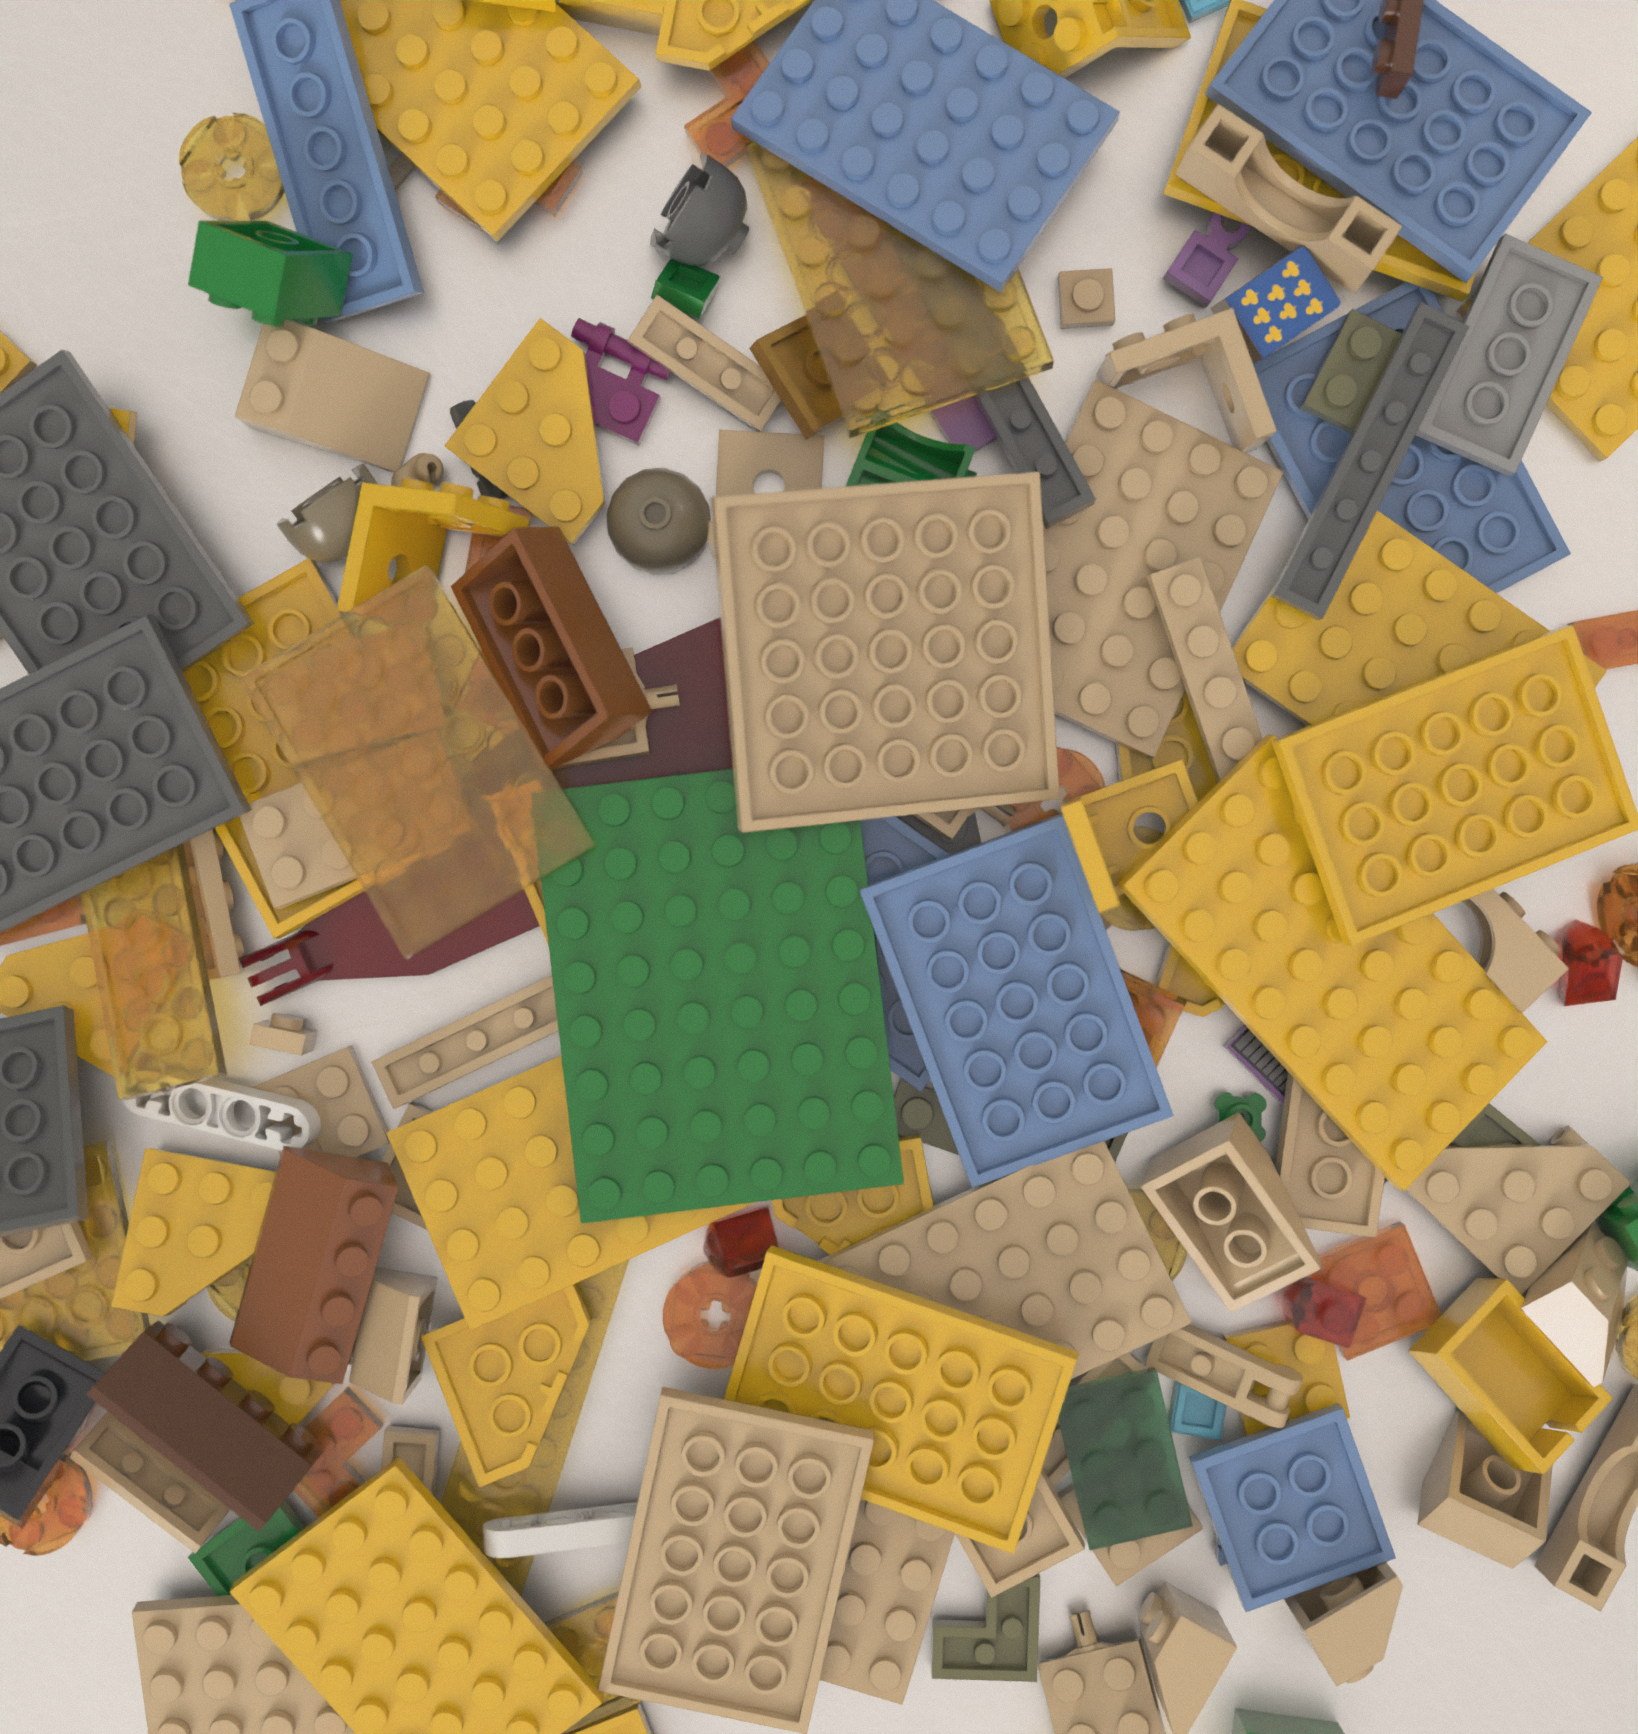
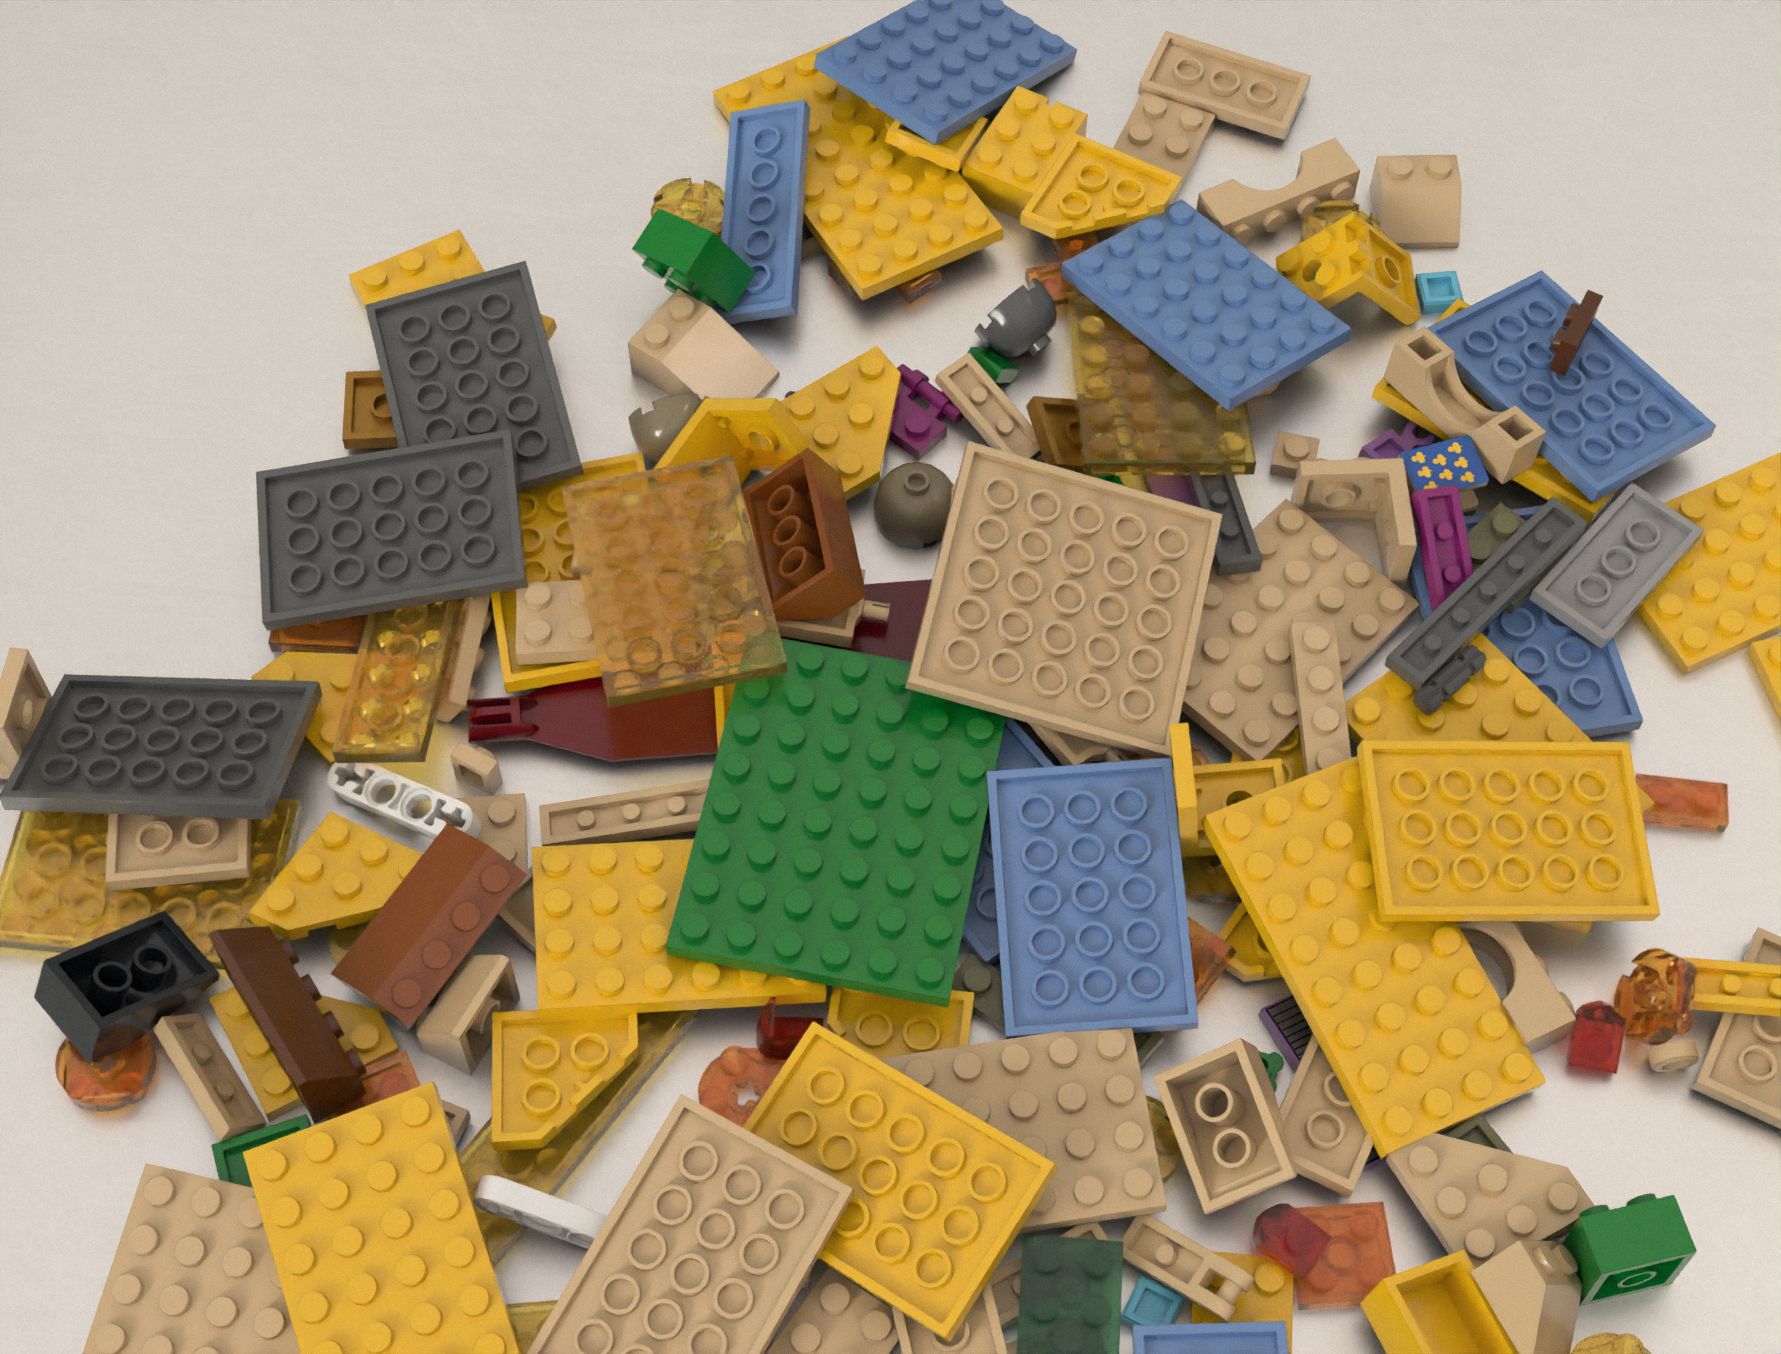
camera: 20 degrees right, 30 degrees down
none -> magenta plate [1411,485,1474,612]
none -> dark grey axle [1413,645,1487,715]

